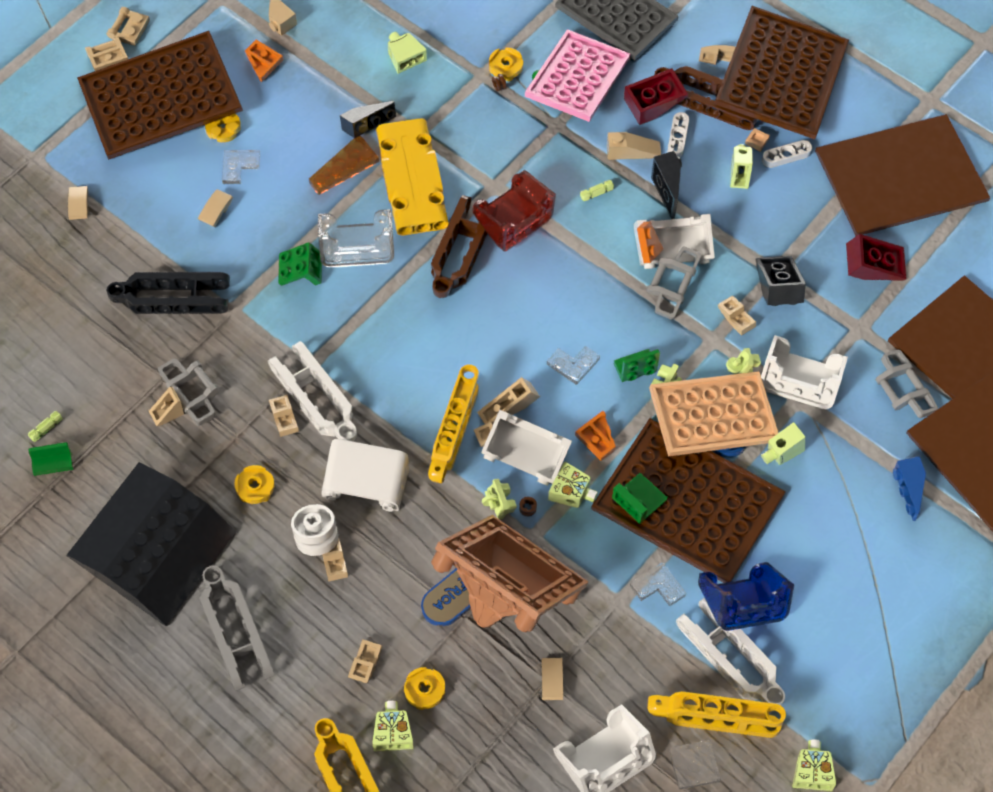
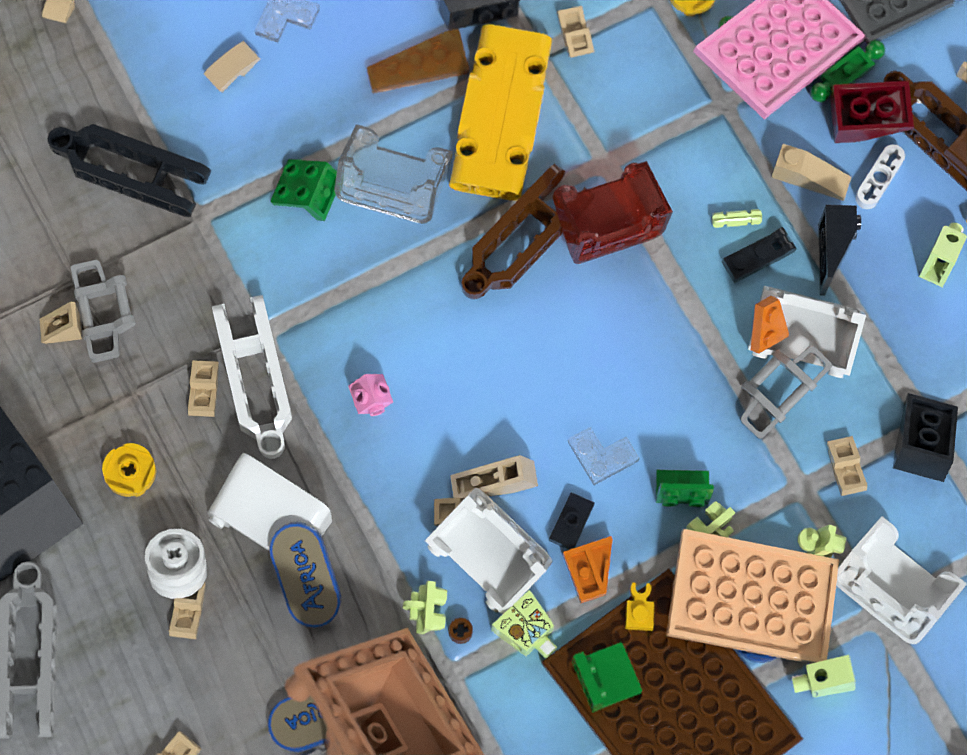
camera: 20 degrees right, 10 degrees up
yellow piece [428,364,479,484] -> none
reddish brown bush [492,74,506,91] -> none
none -> dark tan tile [270,522,341,627]
none -> bright pink brick [348,374,393,416]
none -> black plate [549,492,595,550]
none -> tan slope [557,6,594,58]
none -> yellow plate [626,582,654,631]
none -> black plate [722,227,797,283]
none -> green plate [810,40,885,102]

